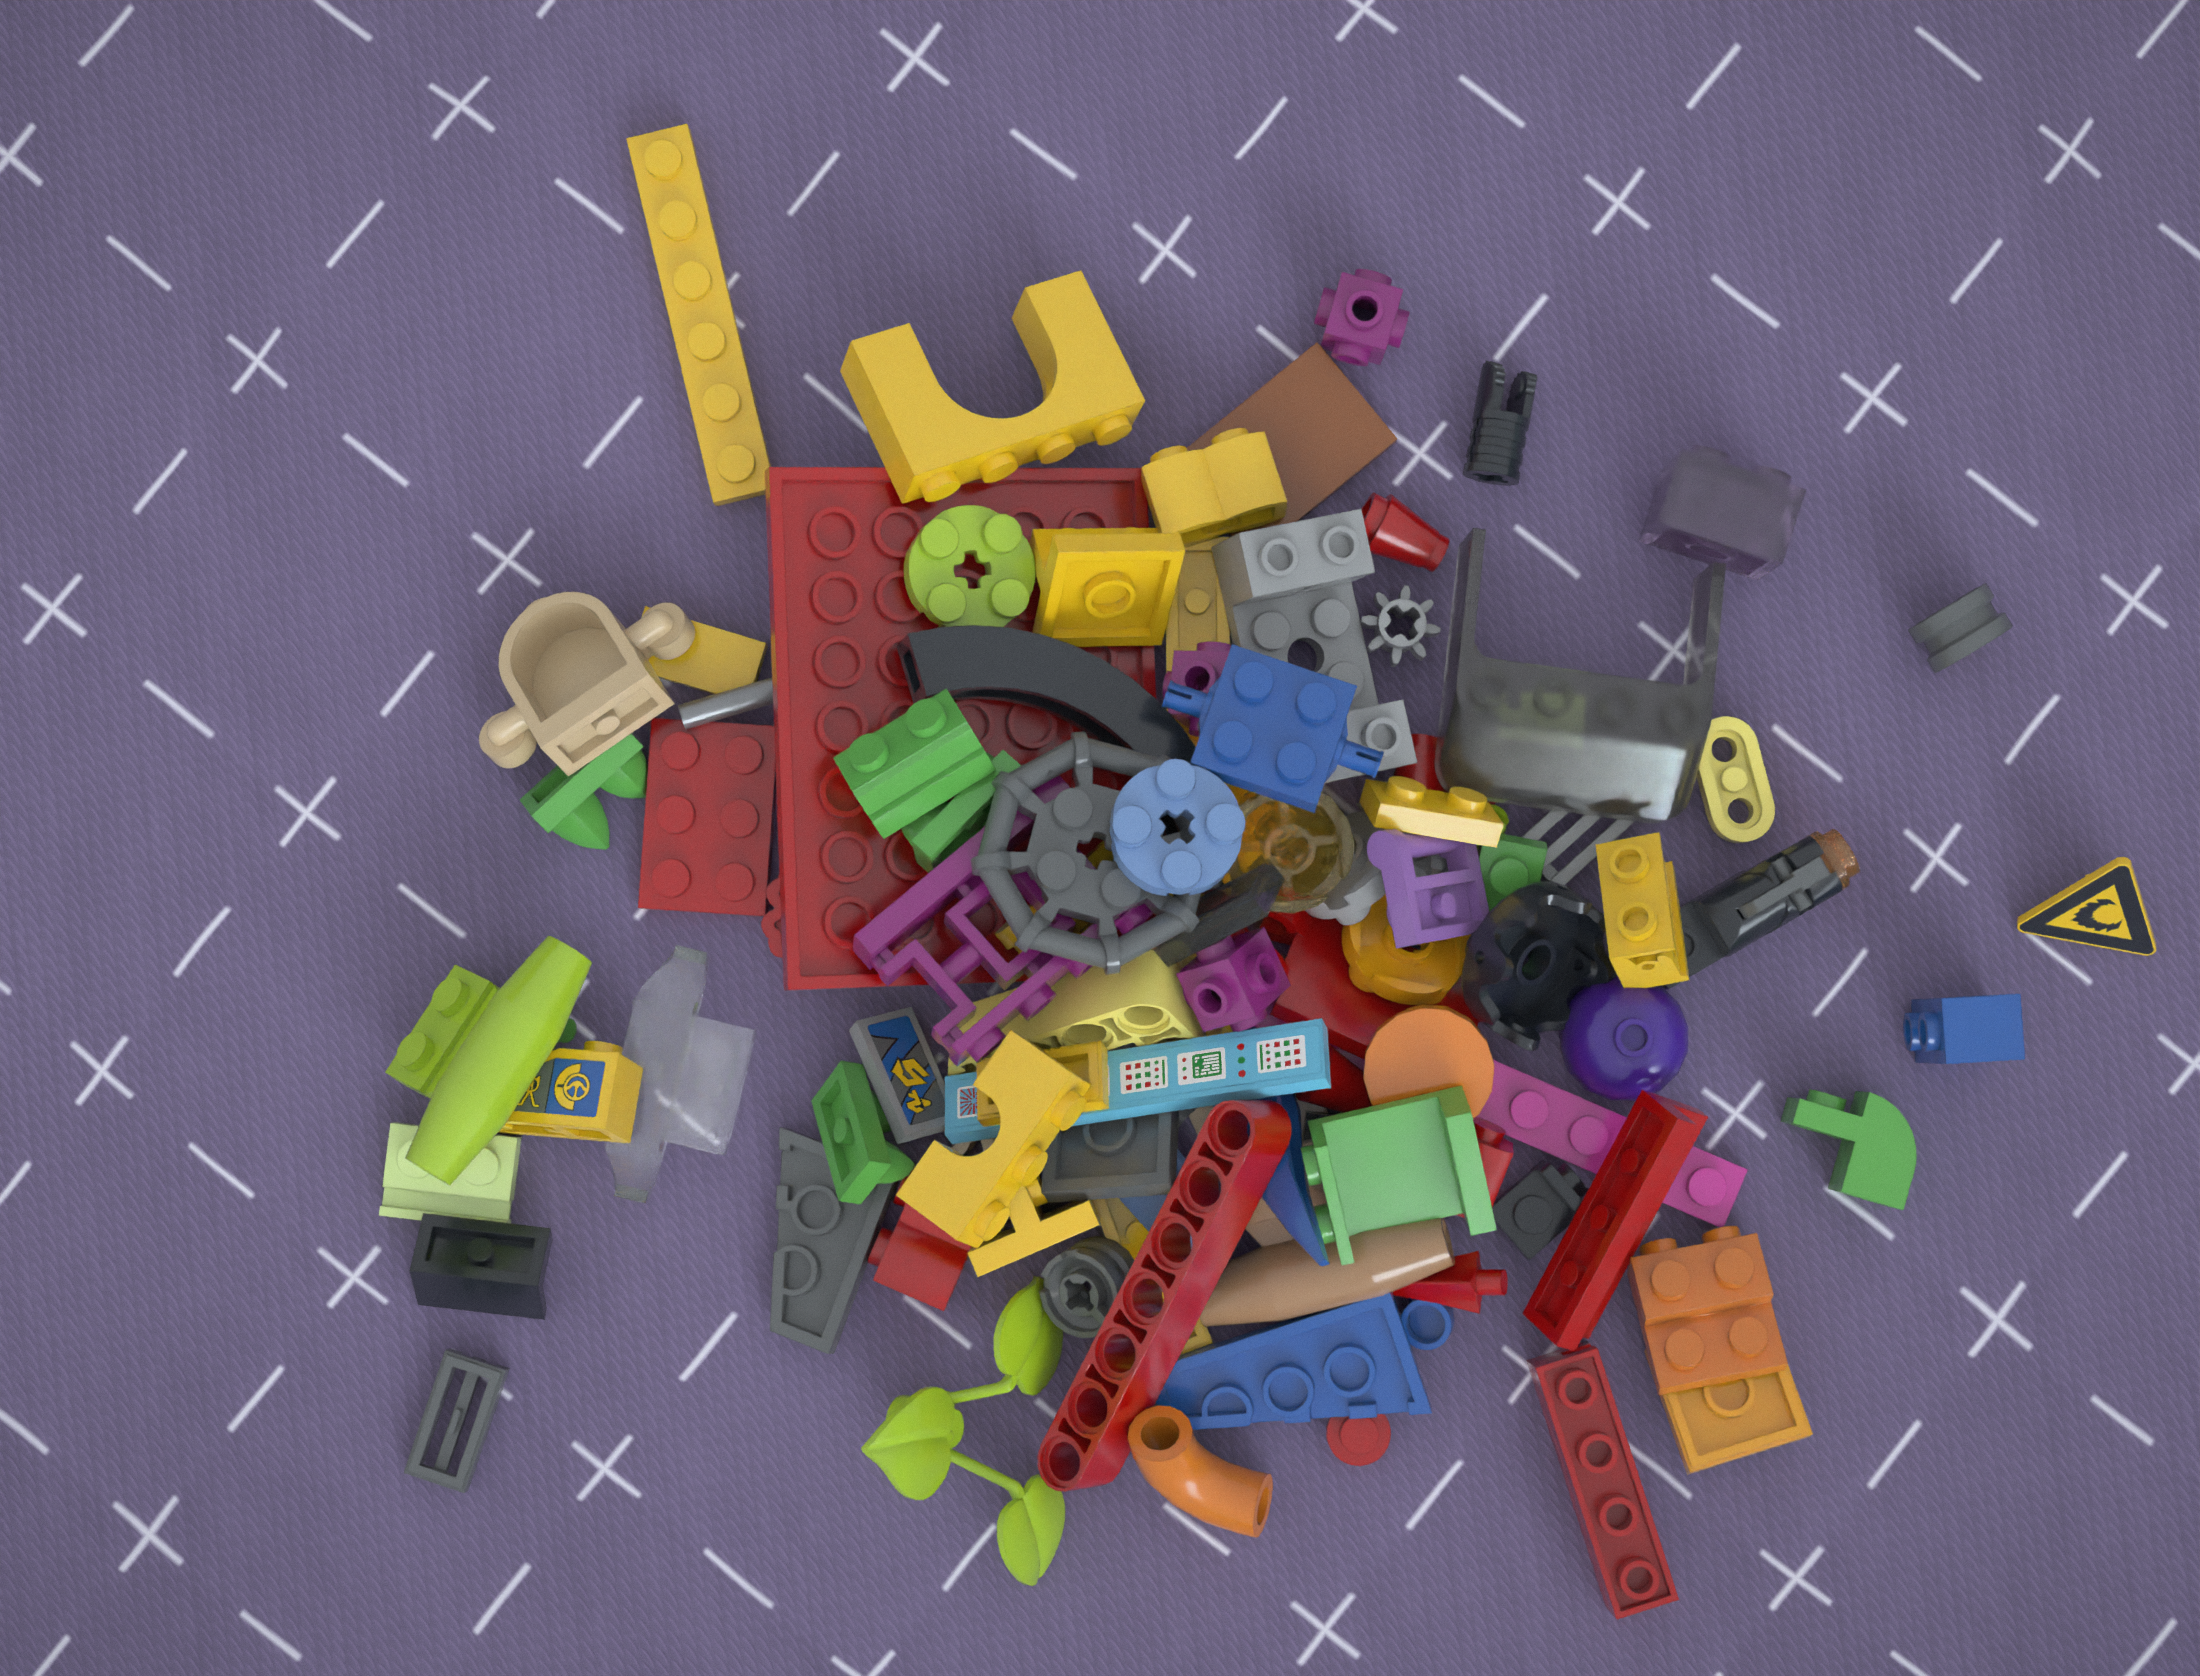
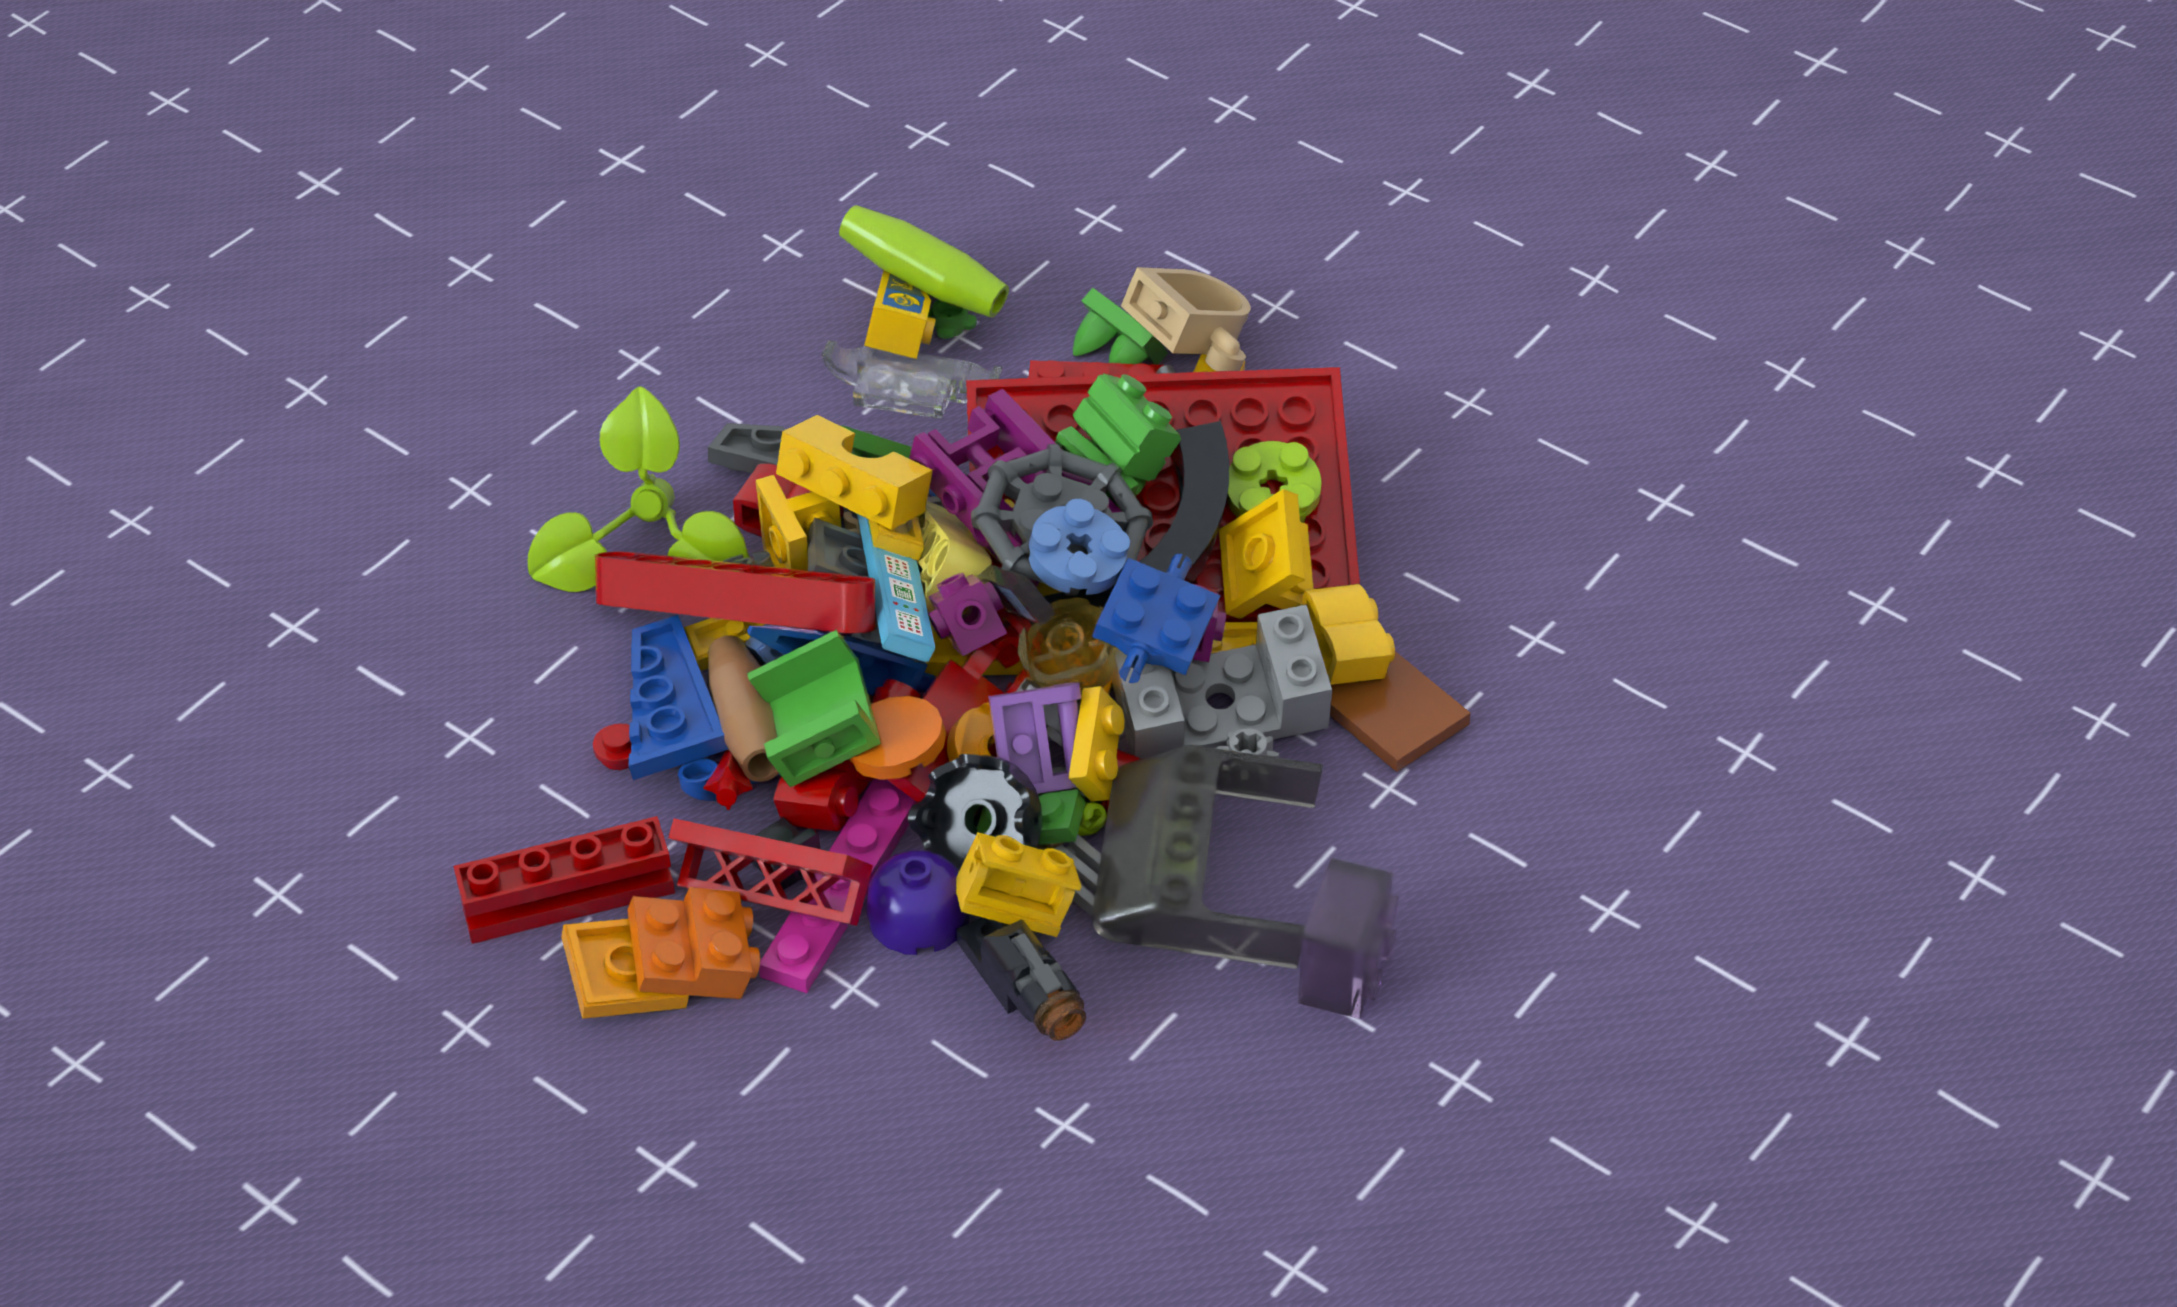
camera: 85 degrees right, 40 degrees down
yellowish green plate [379,1122,522,1223] -> none
dark grey tile [404,1348,510,1493] -> none
black panel [409,1213,553,1320] -> none
yellow plate [626,124,771,506] -> none
yellow arch [840,270,1145,504] -> none
orange cylinder [1128,1406,1273,1538] -> none
magenta brick [1314,269,1410,366] -> none
red cone [1361,492,1450,572] -> none
black hinge [1463,361,1538,486] -> none
light yellow plate [1690,716,1775,843] -> none
bright green brick [1780,1089,1917,1210] -> none
blue brick [1903,994,2025,1064] -> none
dark grey wheel [1908,583,2013,673] -> none
piece [2017,857,2156,956] -> none

